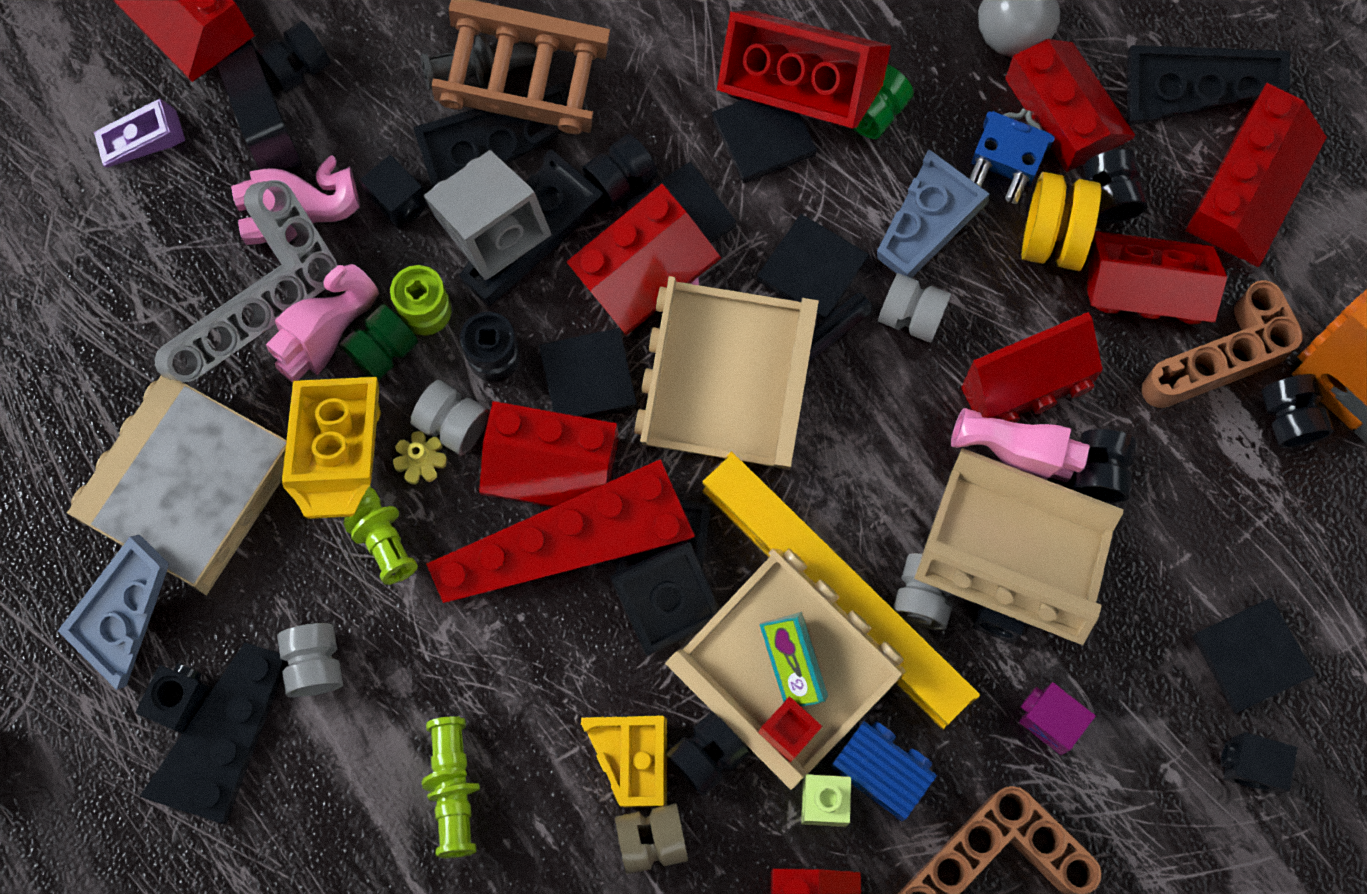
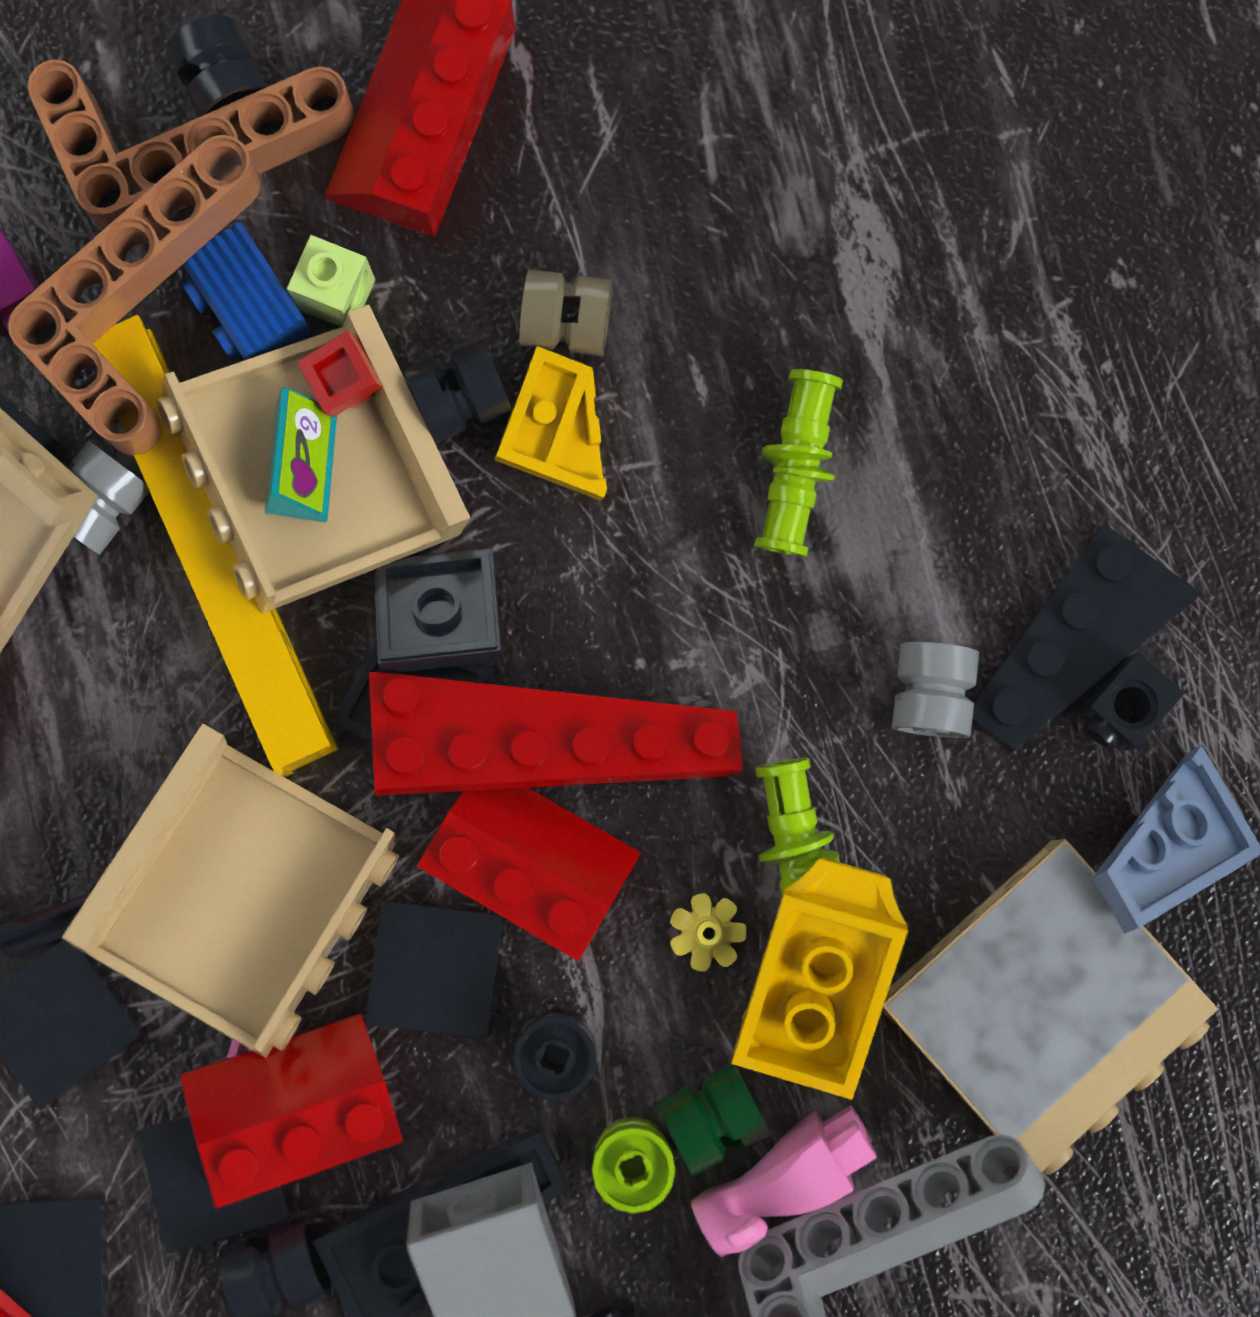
camera: 165 degrees left, 10 degrees up
light grey wheel [410,380,490,456] -> none
none -> nougat beam [8,135,261,456]

